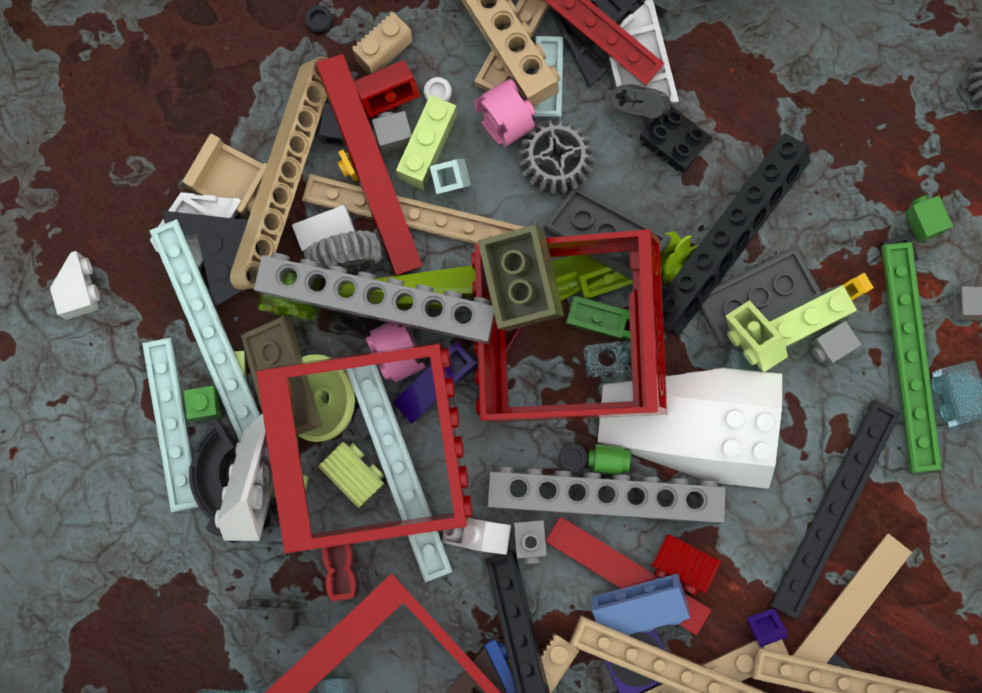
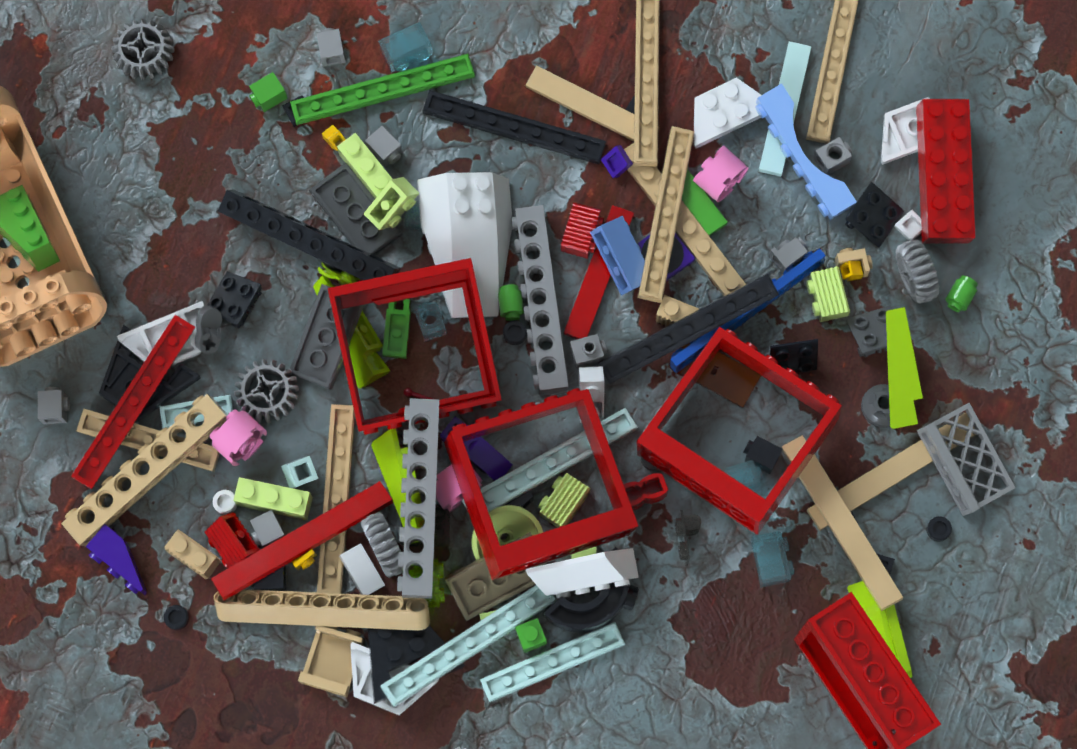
camera: 100 degrees left, 5 degrees down
olive brick [477,225,564,331] -> none

